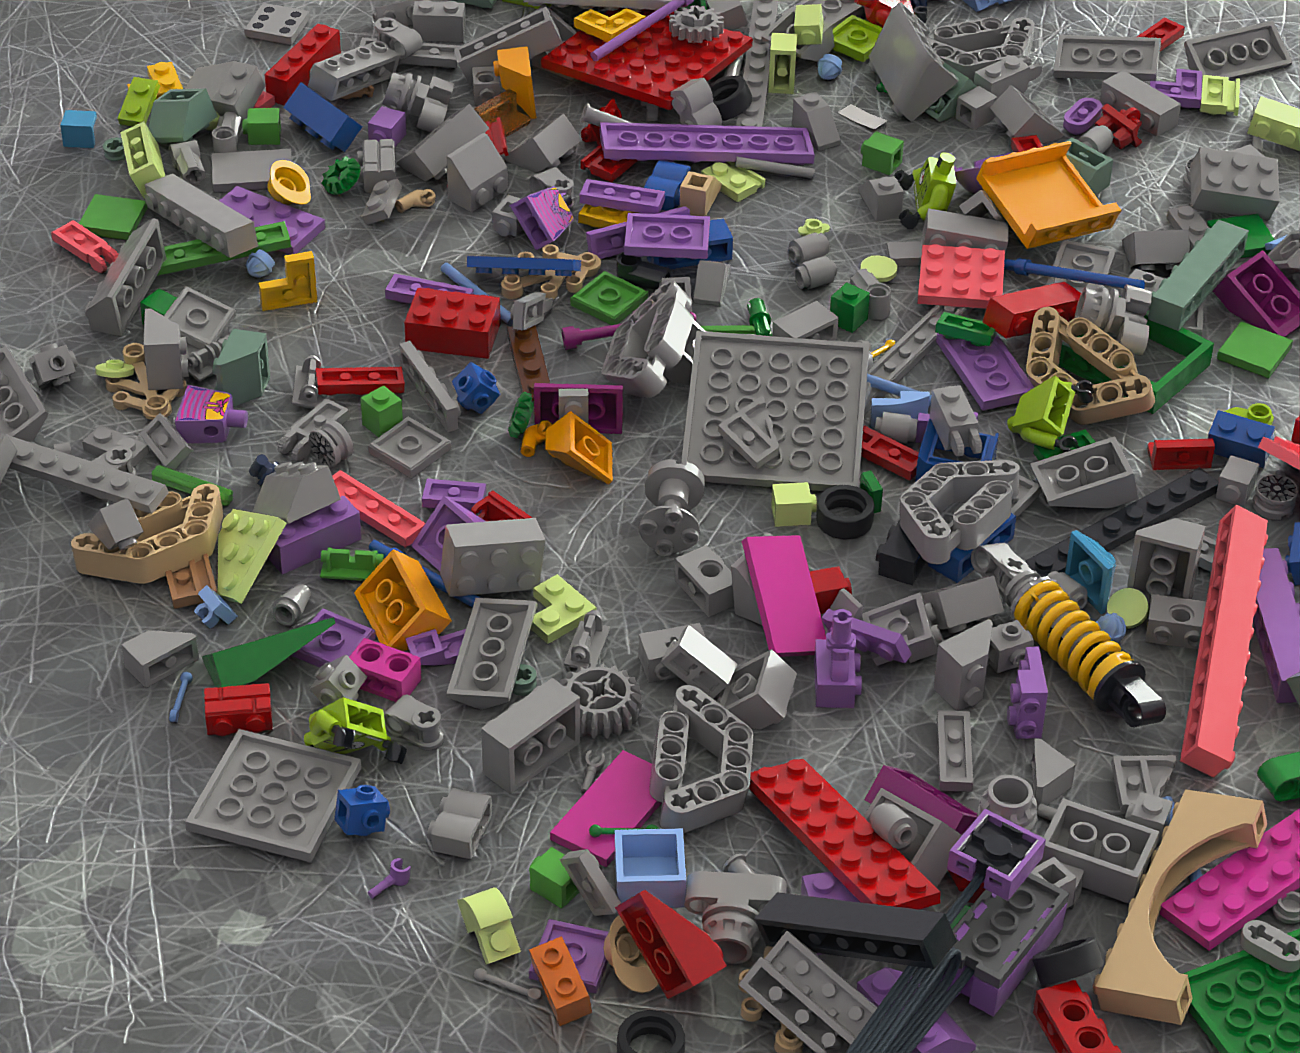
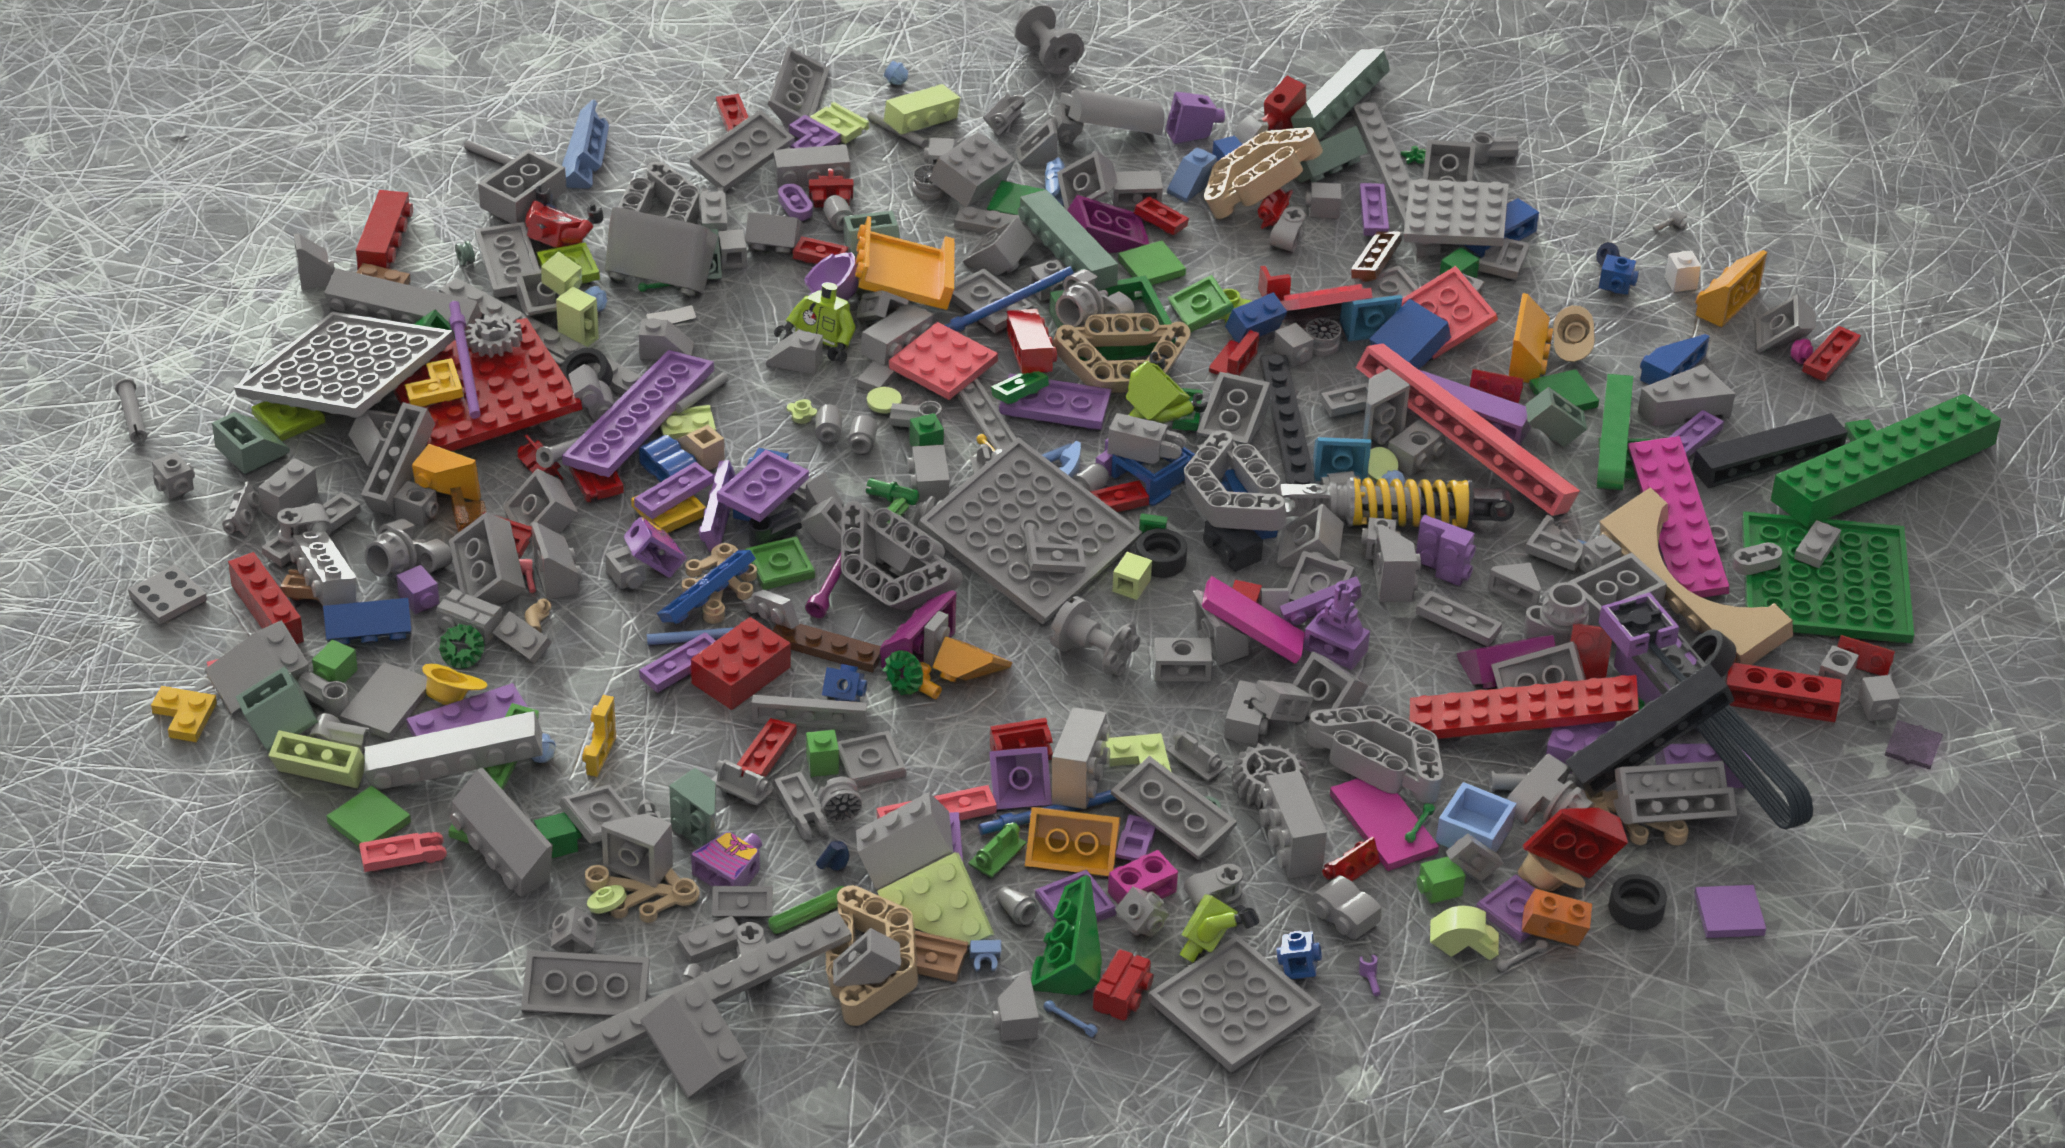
camera: 60 degrees left, 0 degrees up
dark azure panel [60,110,97,148] -> none
sand green bush [103,137,126,161] -> none
lime plate [117,77,160,127] -> none
medium lavender plate [422,479,486,512] -> none
light grey piece [529,167,574,211] -> none
light grey hand [581,750,606,793] -> none
bright green brick [860,132,904,176] -> none
light grey brick [870,803,918,849] -> none
none -> bright green tile [1167,275,1234,333]
none -> red hinge [1322,837,1380,882]

